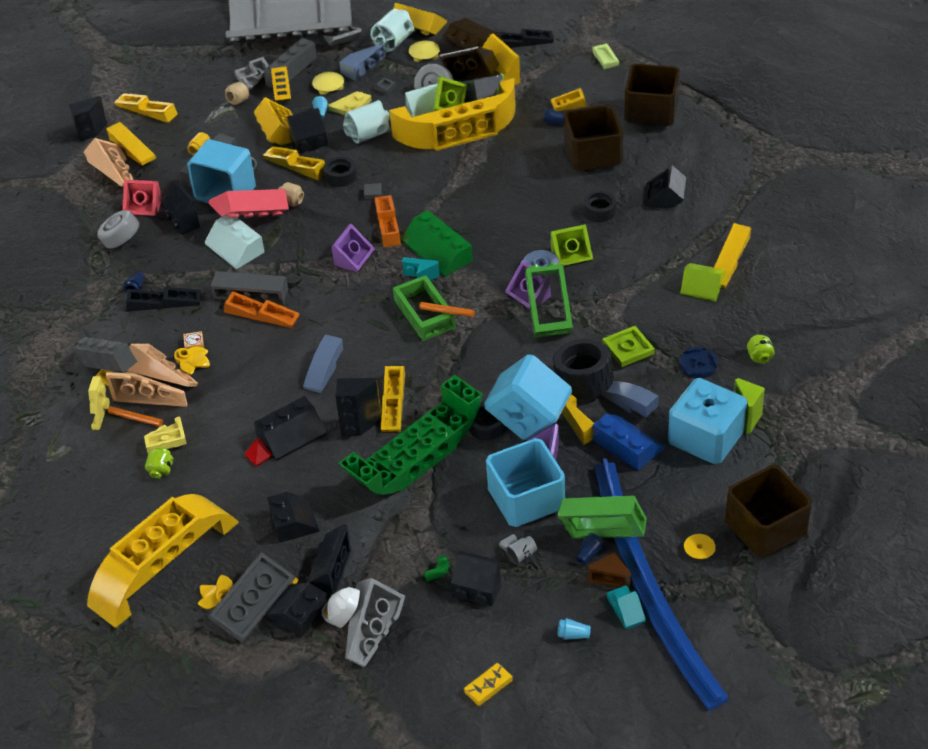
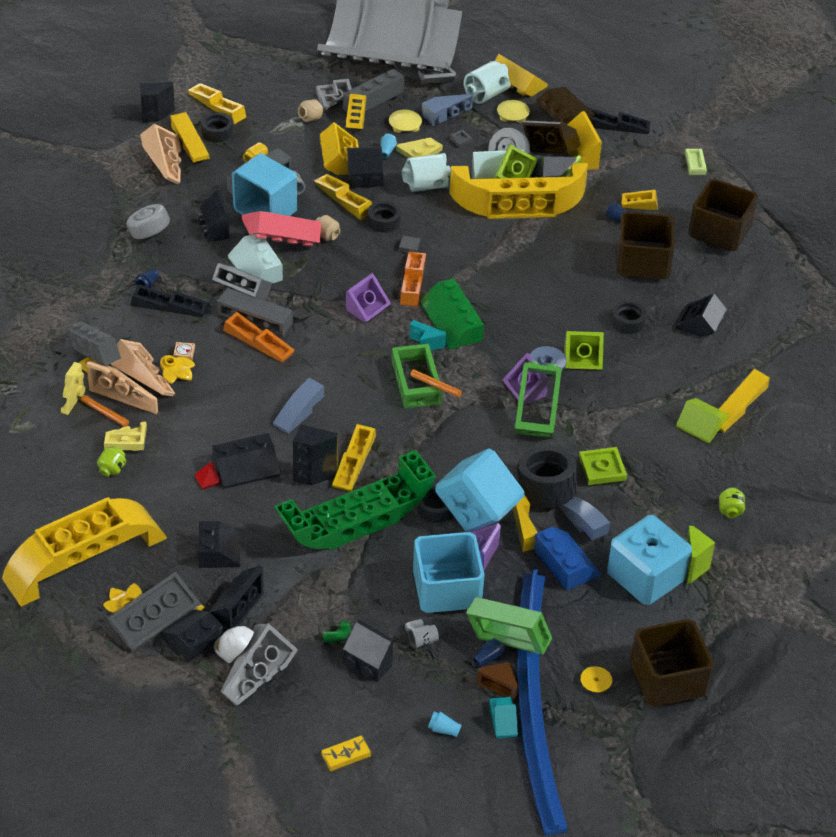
camera: 10 degrees right, 0 degrees up
coral slope [122,179,162,216] -> none
dark blue tile [679,347,718,379] -> none
none -> black tyre [201,112,233,142]
none -> dark grey brick [212,263,272,300]

